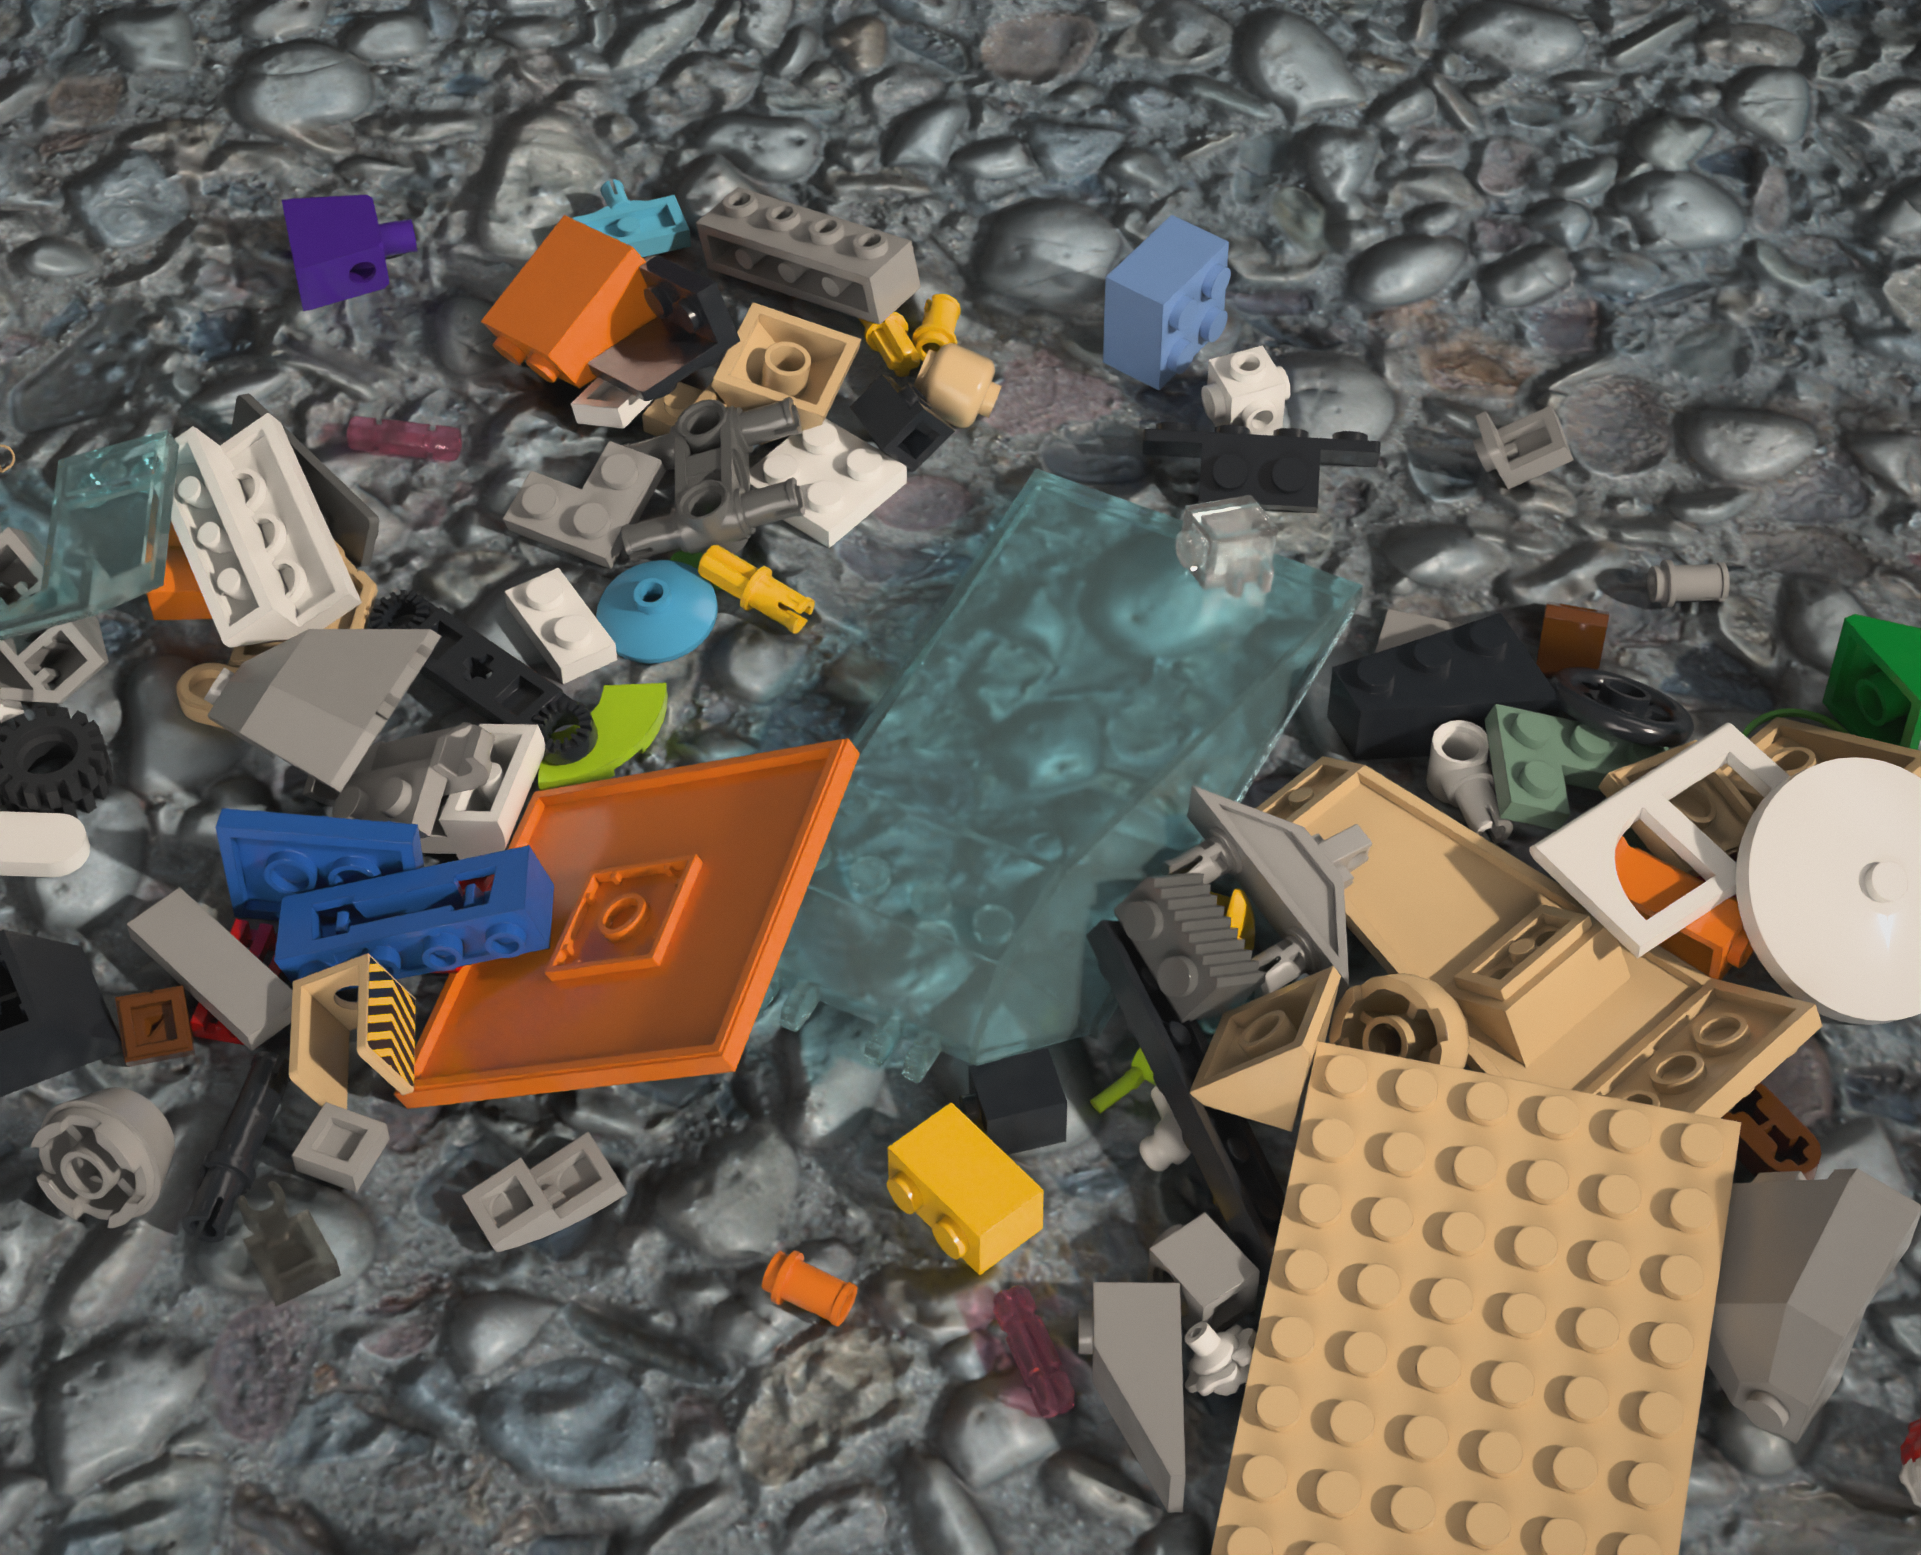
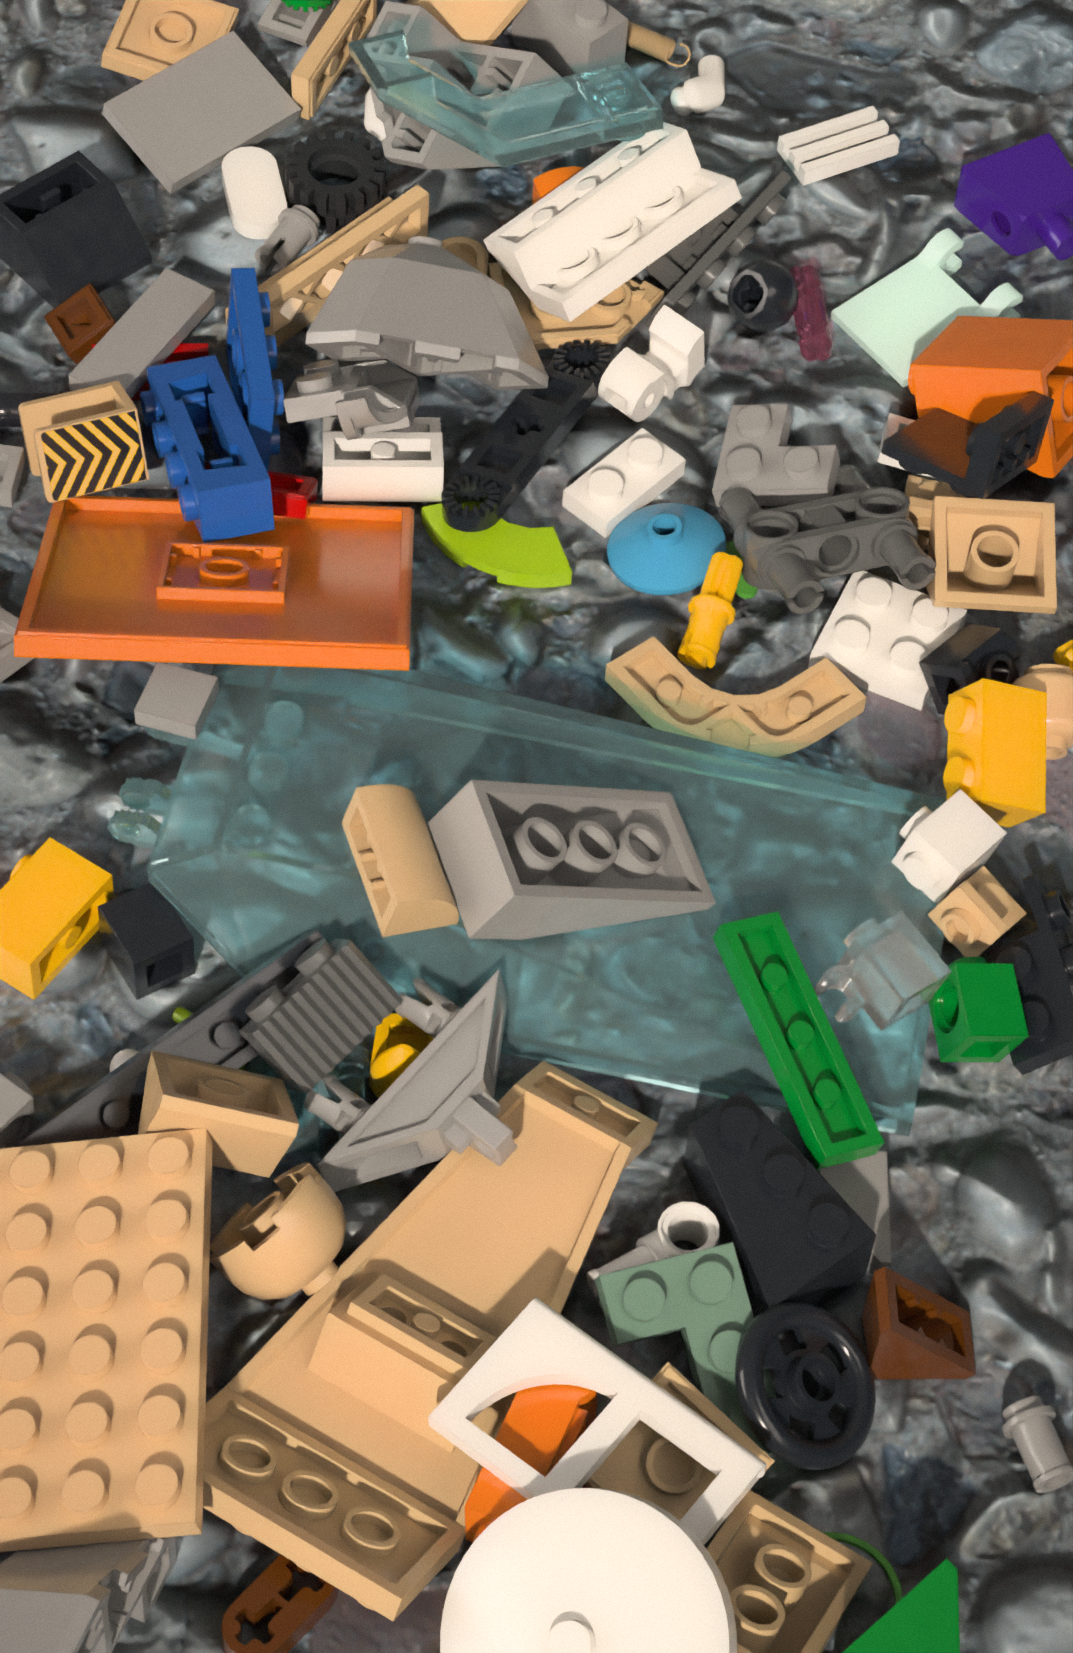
camera: 70 degrees right, 5 degrees up
none -> light grey tile [134,662,219,740]
none -> tan fence [225,184,429,347]
none -> light grey pin [255,205,320,275]
none -> tan brick [342,784,459,937]
none -> light grey slope [427,780,716,940]
none -> white leg [598,304,705,422]
none -> tan plate [604,636,867,760]
none -> white arm [670,55,725,116]
none -> green plate [712,911,884,1170]
none -> black piece [727,260,799,333]
none -> white tile [777,106,900,186]
none -> light aqua flag [831,228,1023,388]
none -> white brick [891,789,1007,905]
none -> green brick [926,957,1029,1063]
none -> tan bracket [927,866,1027,958]
none -> yellow brick [943,678,1047,828]

